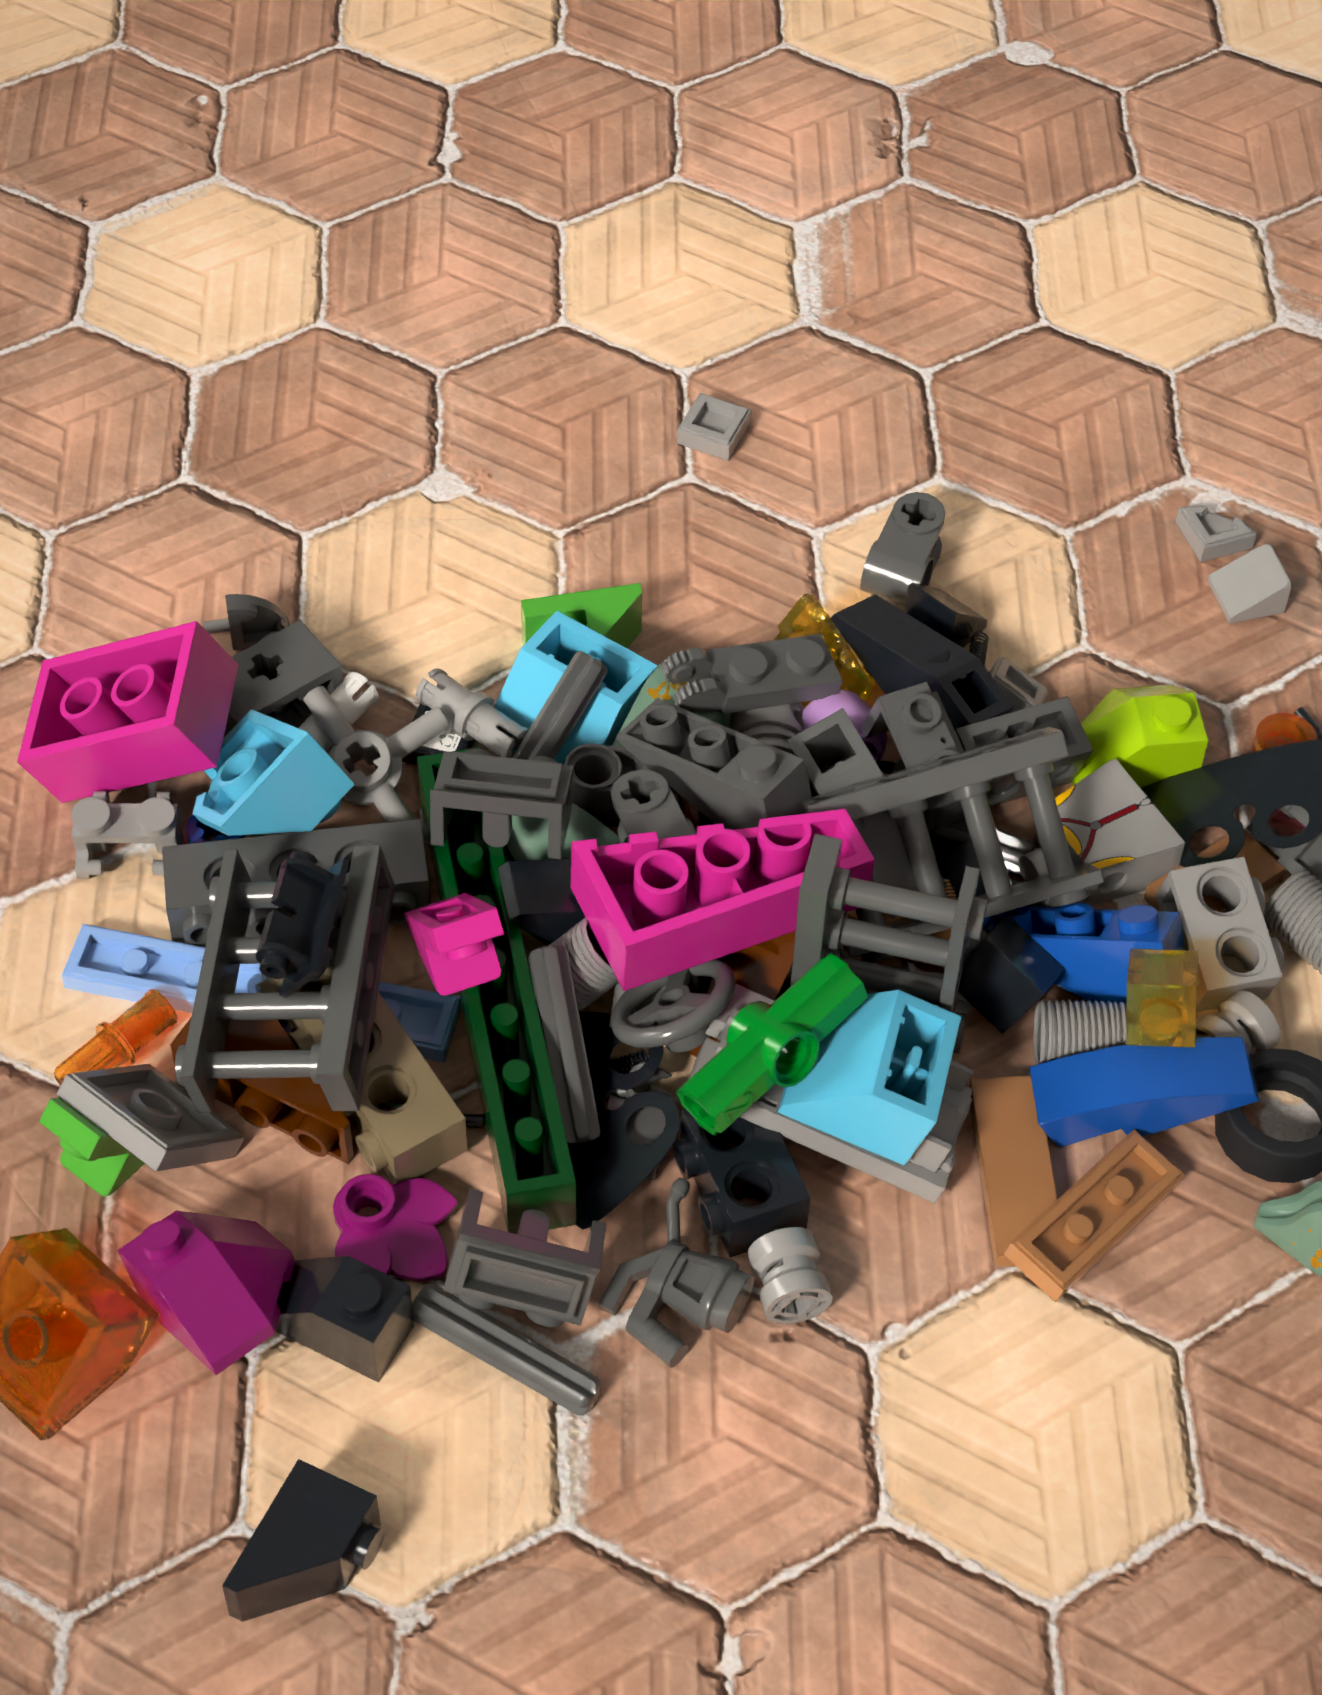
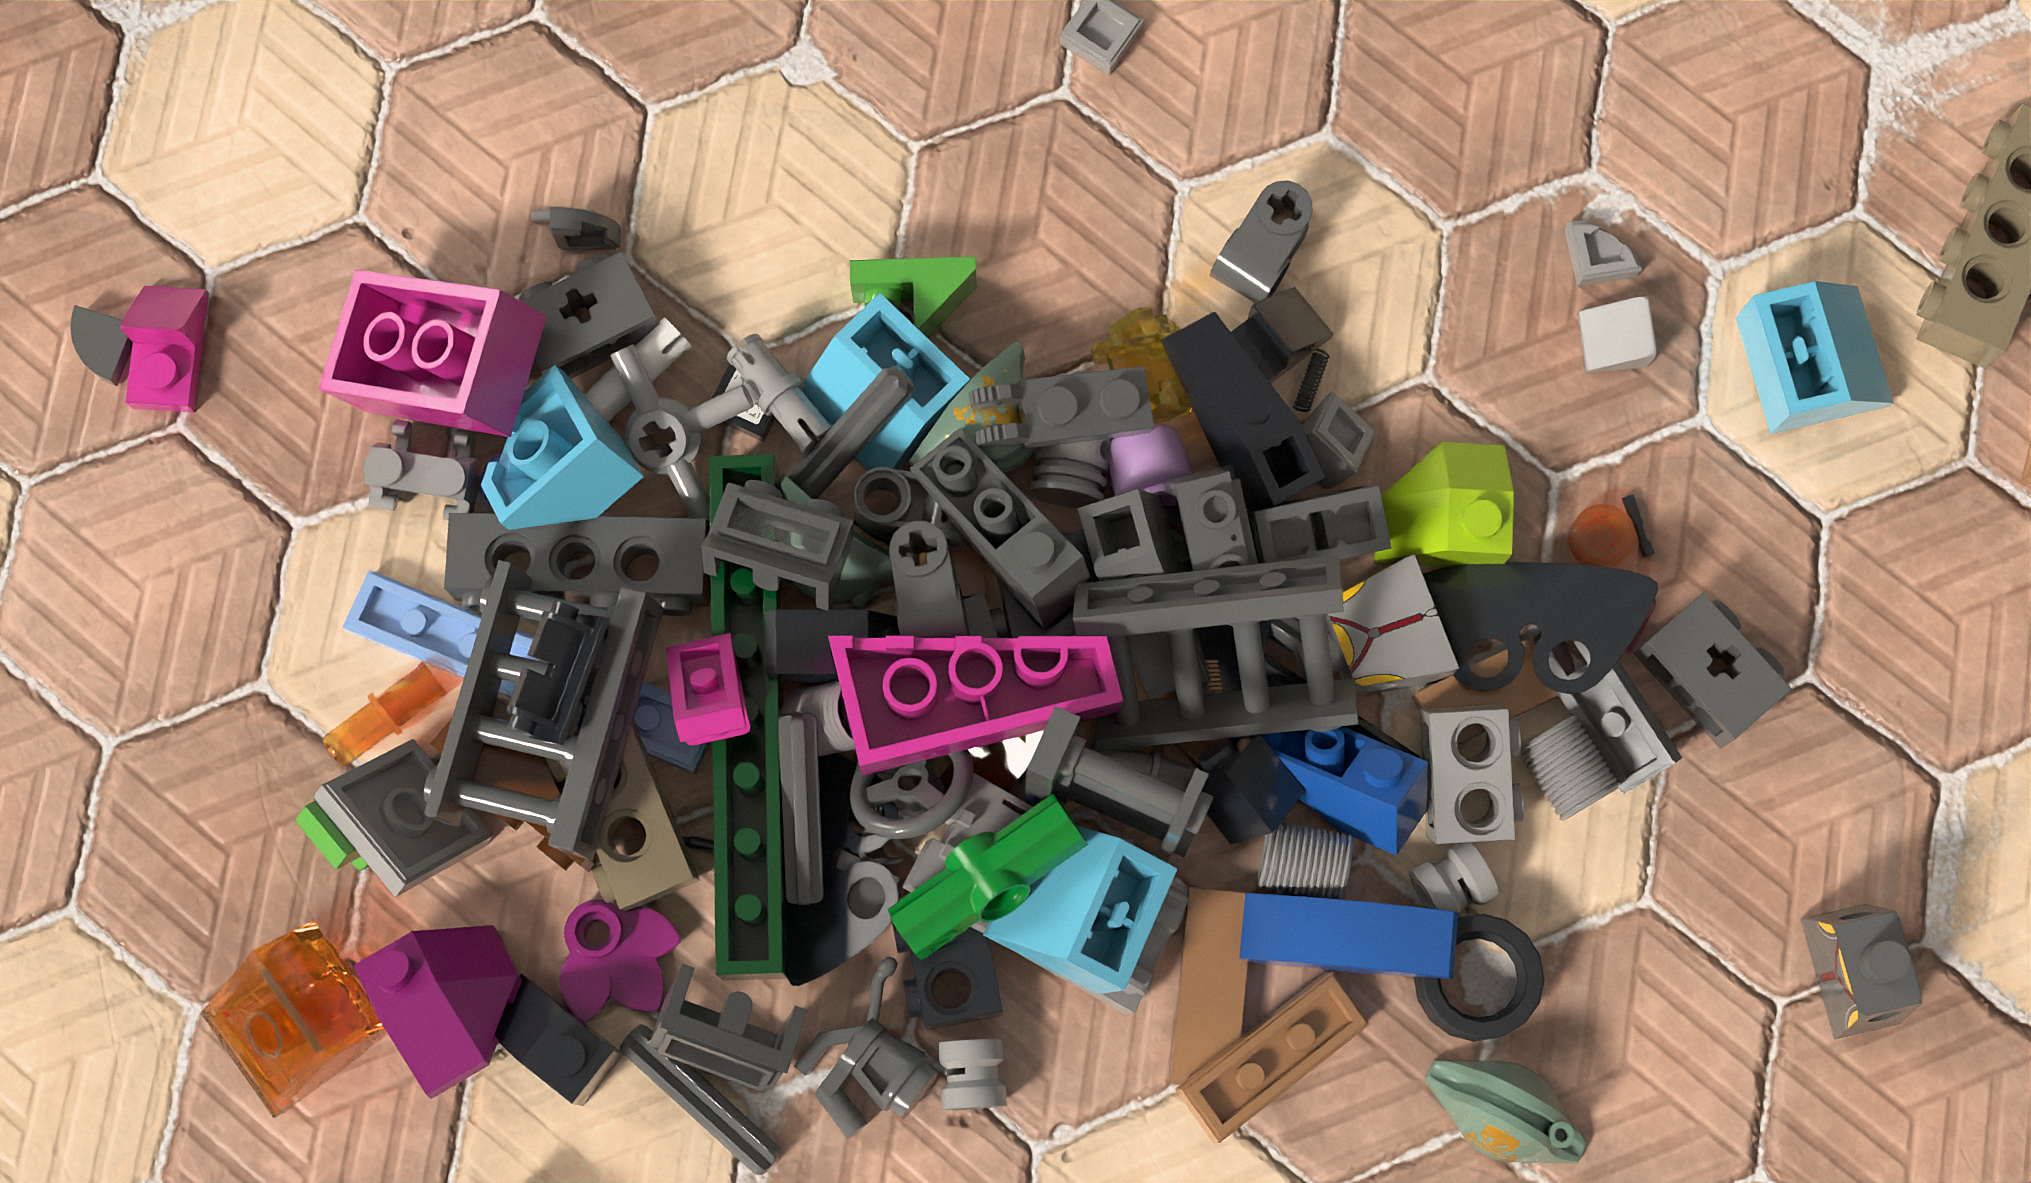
camera: 10 degrees right, 25 degrees up
clear yellow brick [1126,949,1198,1048] -> none

